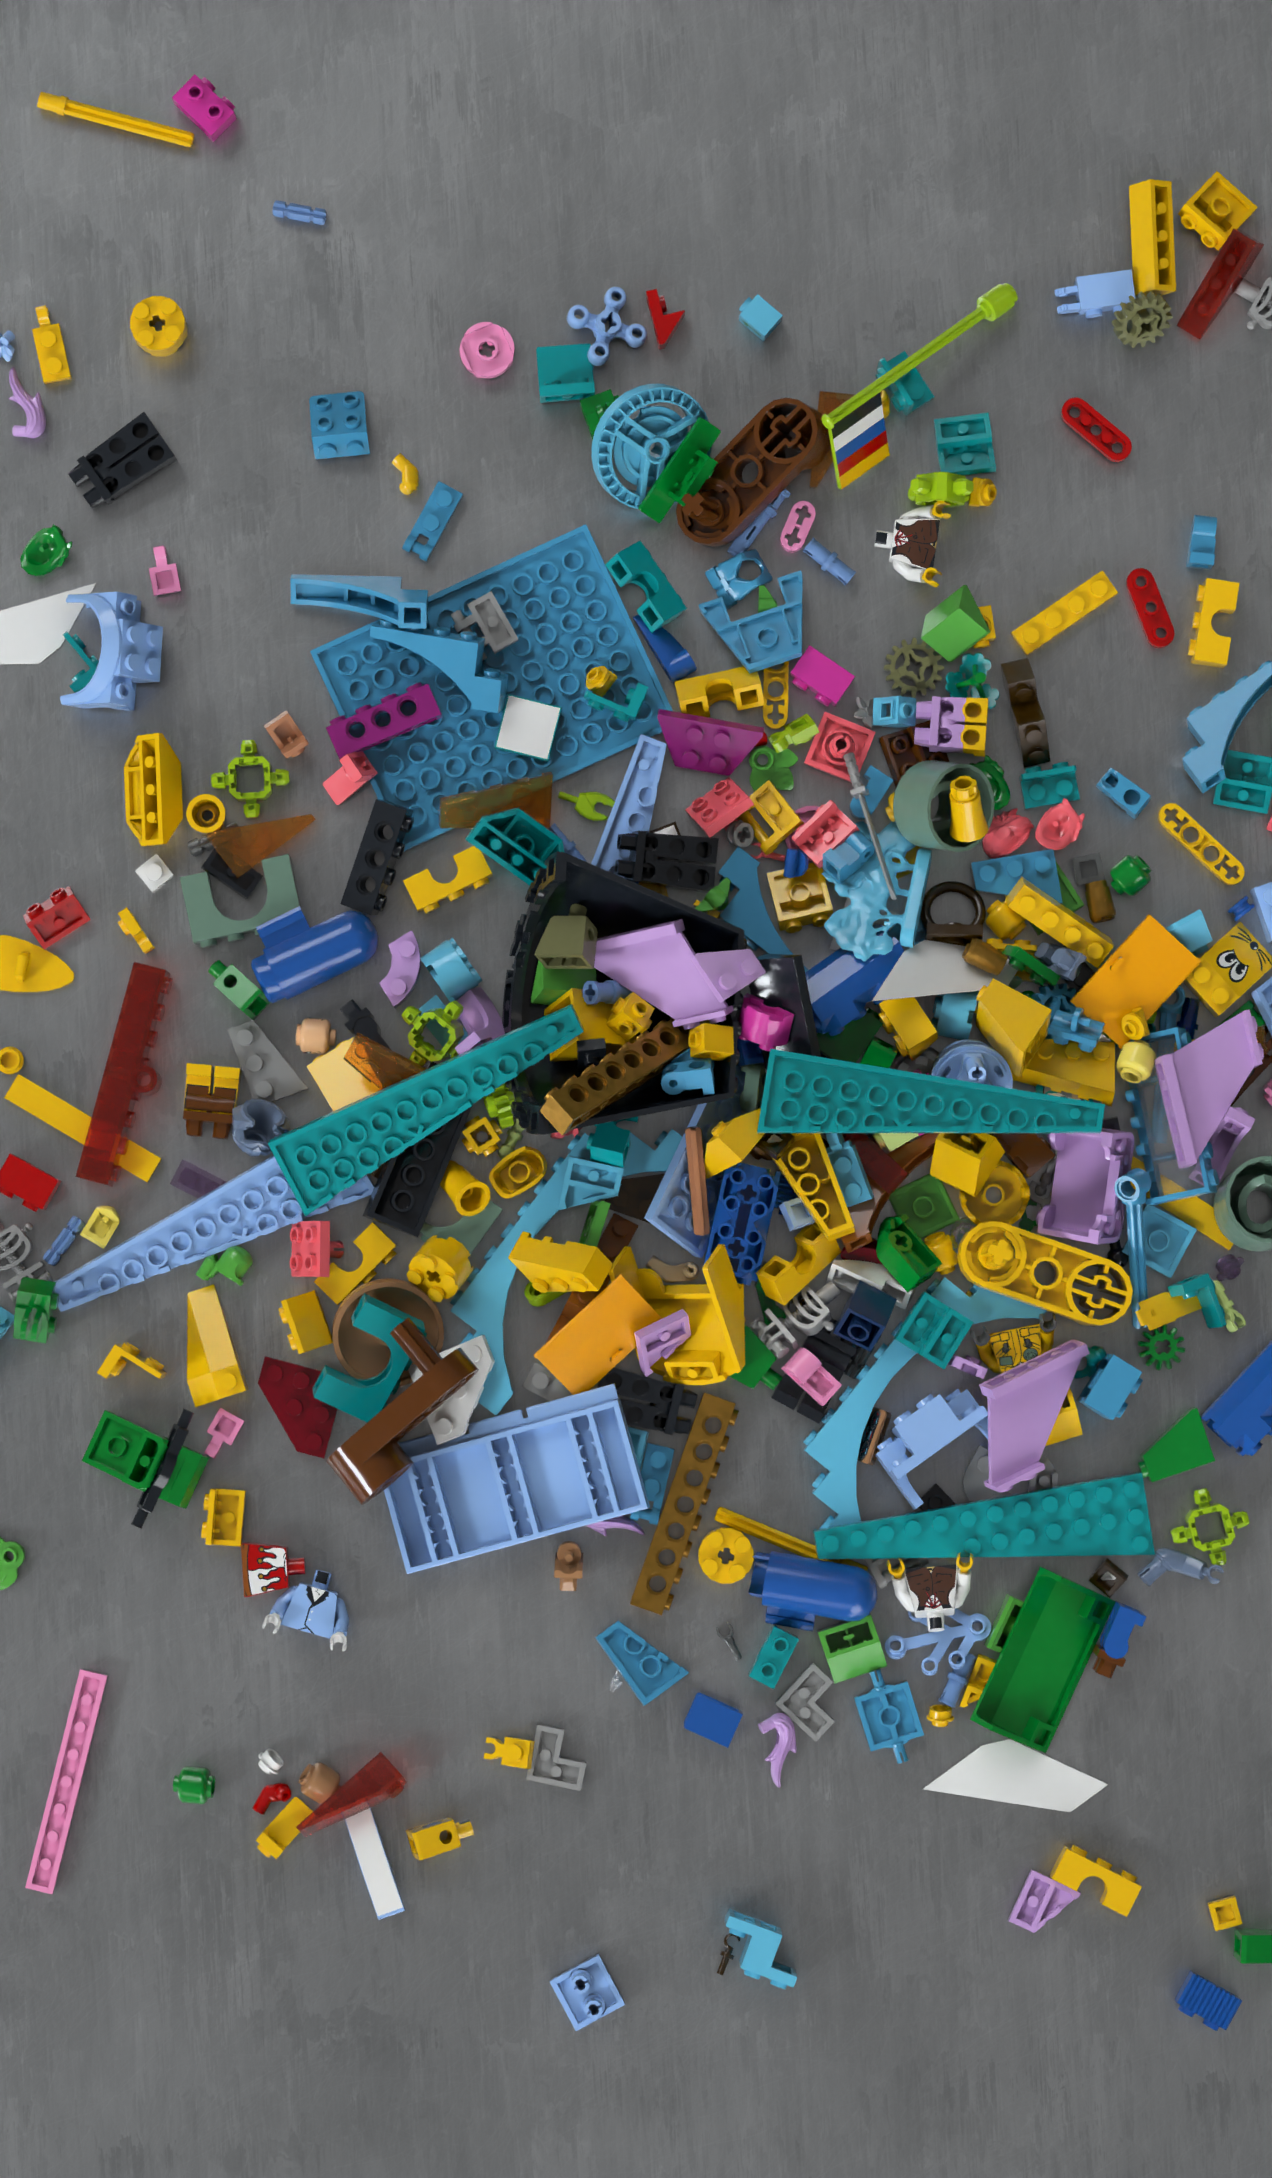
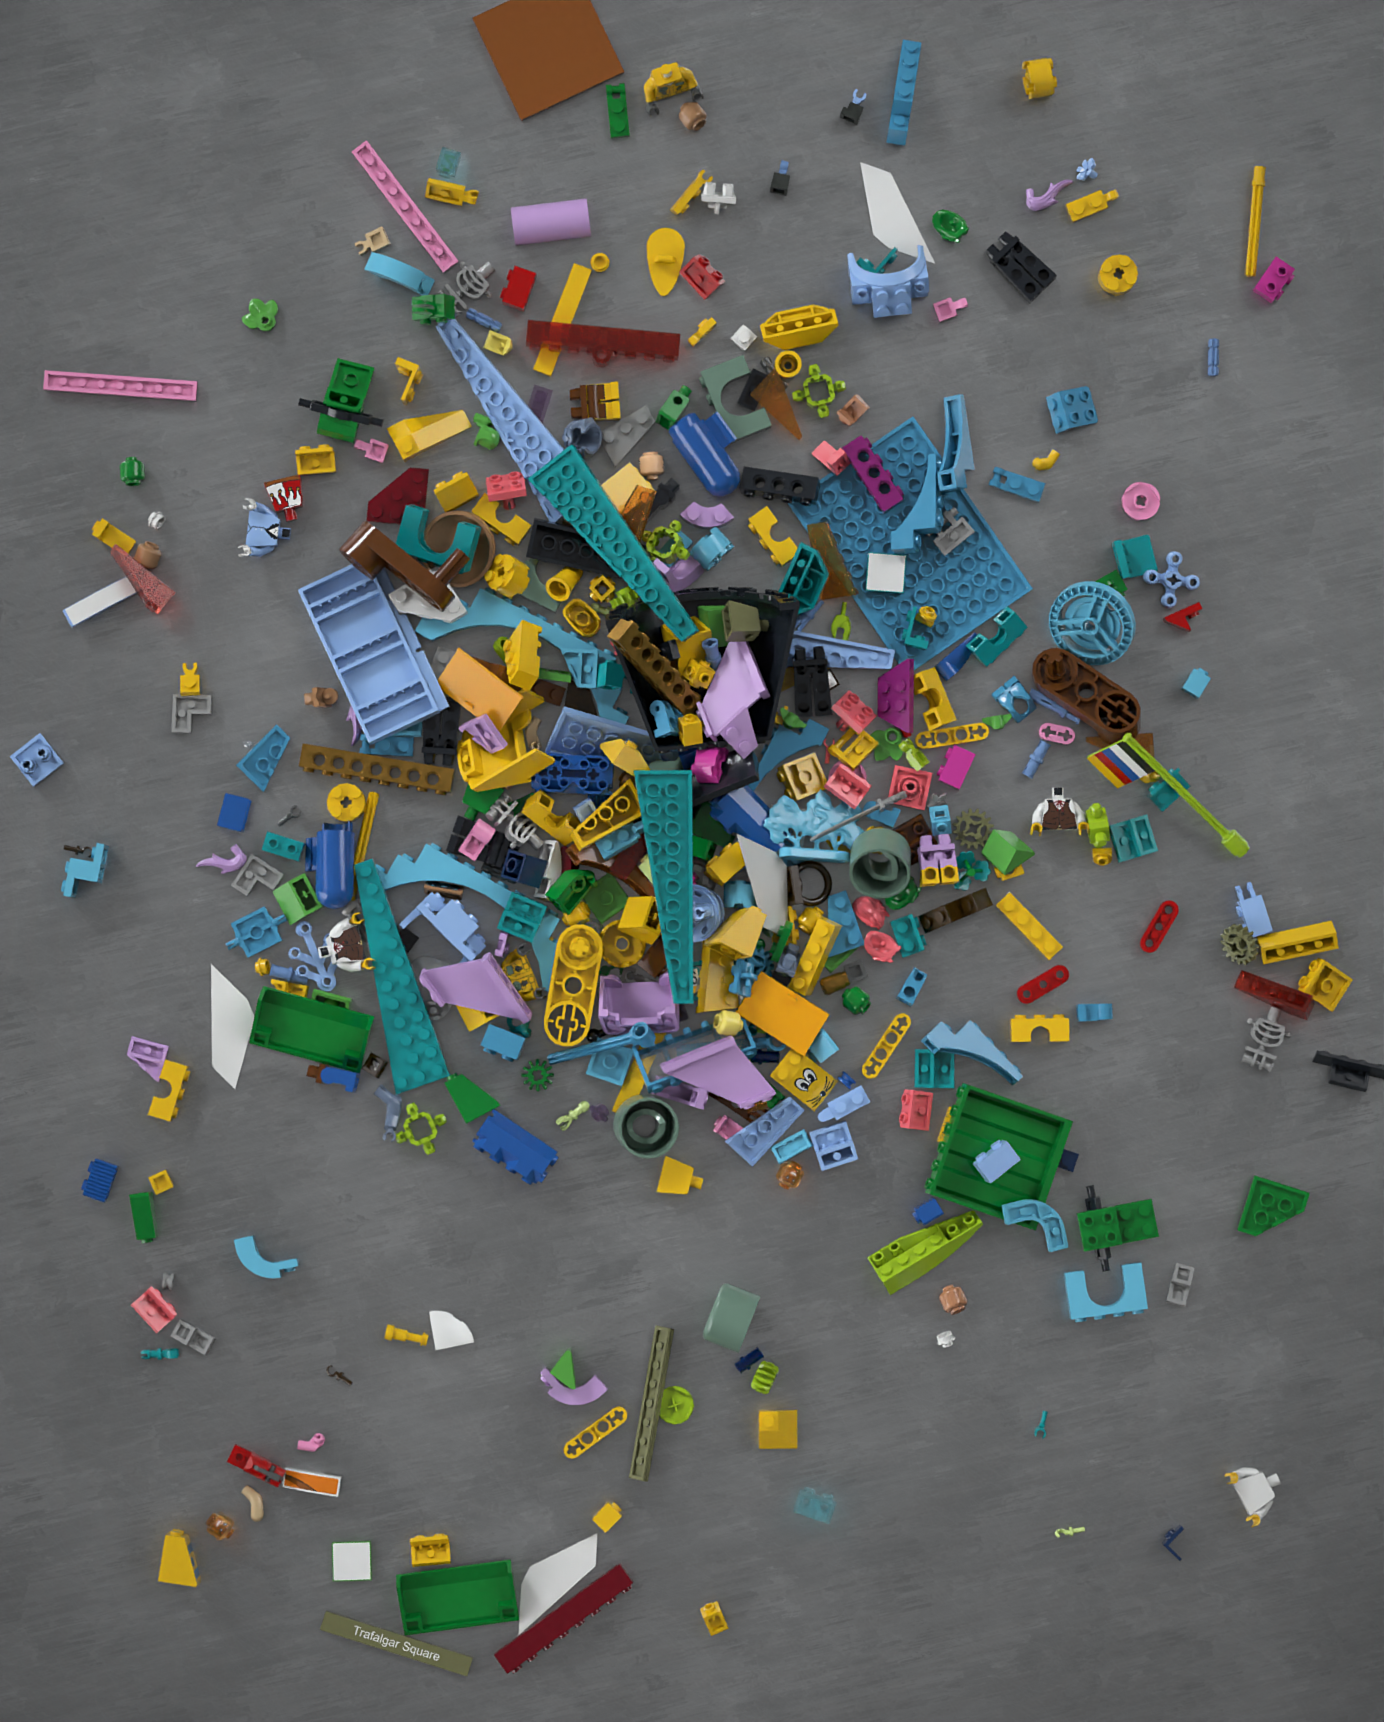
camera: 85 degrees right, 0 degrees up
red arm [252,1783,292,1815] -> none
yellow torso [405,1817,474,1861] -> none
green bracket [638,417,721,523] -> none
nougat axle [685,1126,710,1236] -> none
dark azure wing [699,570,803,673] -> none
light grey bush [726,821,754,847] -> none
dark brown tile [755,1133,795,1160] -> none
blue plate [783,848,808,878] -> none
dark azure leg [823,831,875,884] -> none
yellow plant [949,776,989,842] -> none
pearl gold piece [962,938,1008,976] -> none
yellow plate [1121,1007,1150,1040] -> none
yellow piece [1135,1292,1202,1331] -> none
teal bracket [1168,1273,1227,1329] -> none

